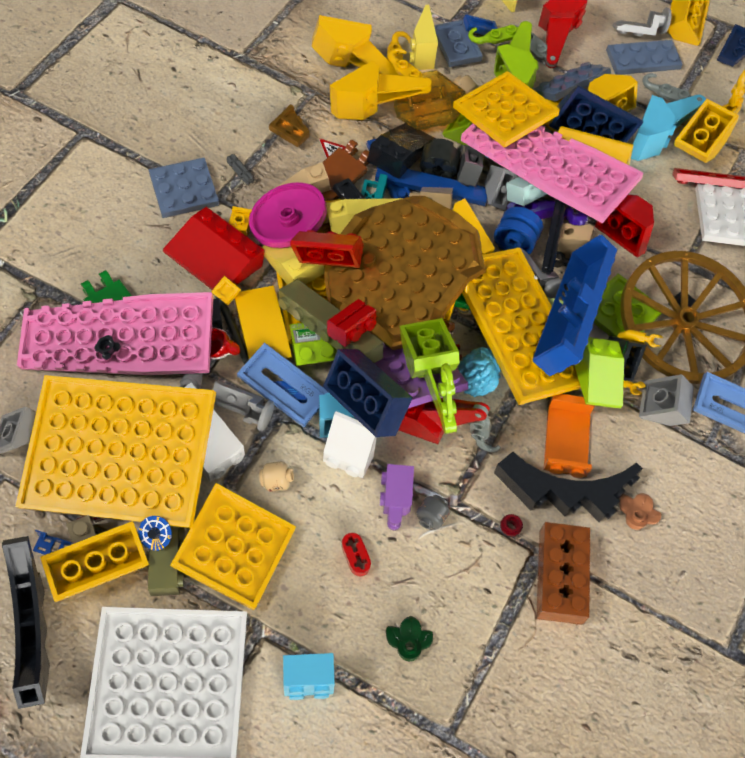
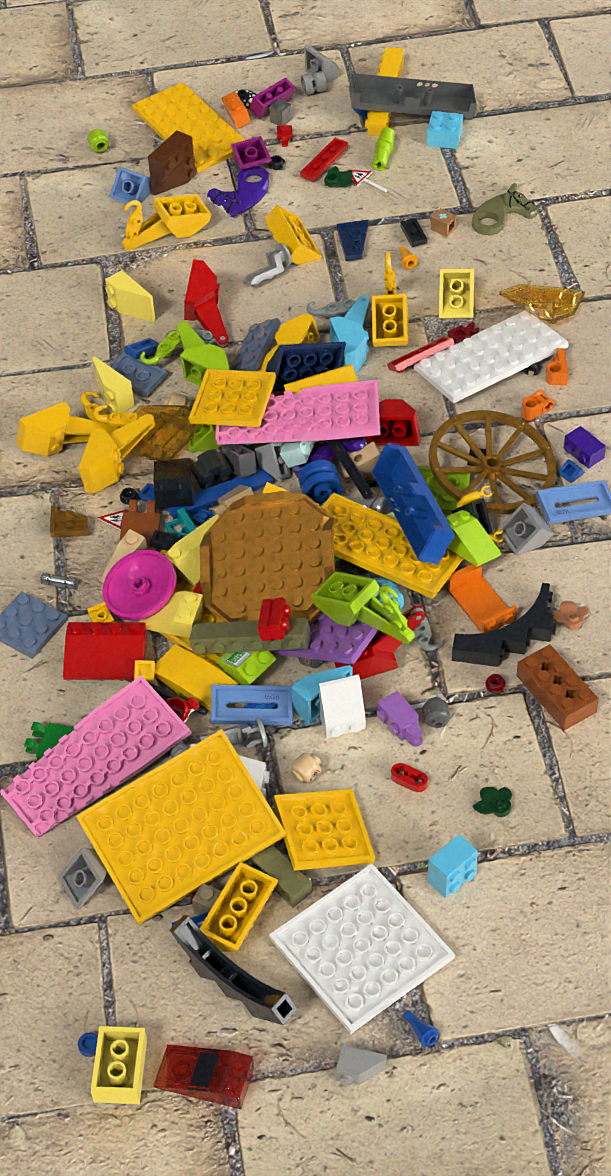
camera: 30 degrees left, 10 degrees down
black plate [94,335,121,360] -> none
blue piece [138,516,172,551] -> none
red slope [290,230,364,268] -> none
dark blue brick [323,349,413,437] -> none
sand blue plate [606,40,683,75] -> none
none -> black plate [120,487,138,505]

